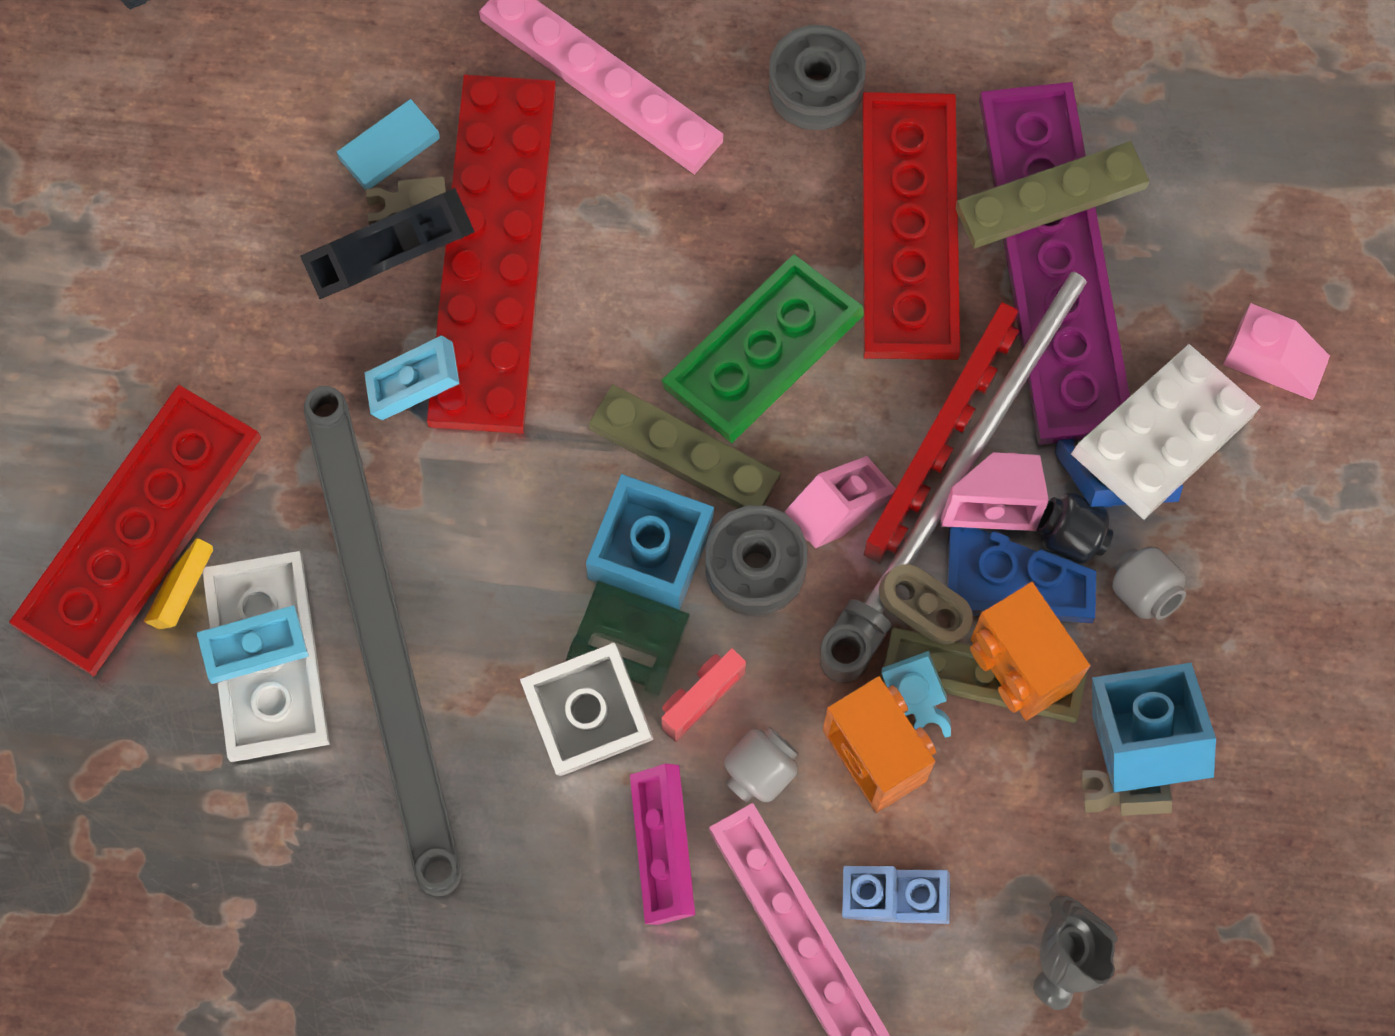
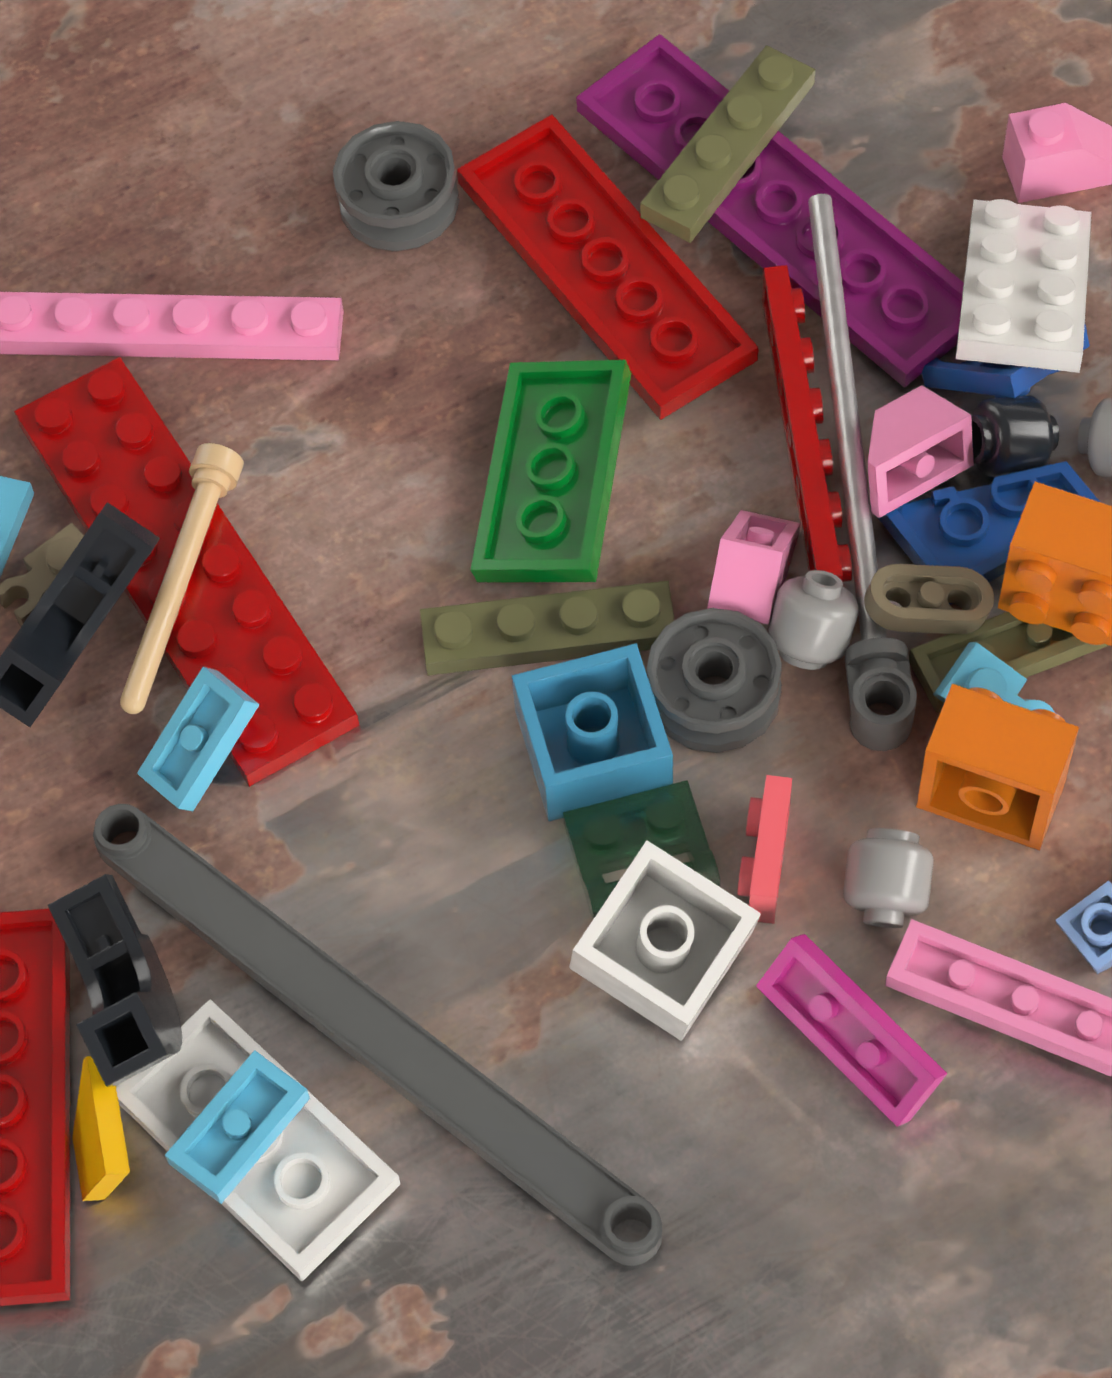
camera: 30 degrees left, 10 degrees down
none -> black arch [47,874,182,1087]
none -> tan piece [120,443,244,714]
none -> light grey head [768,570,858,670]

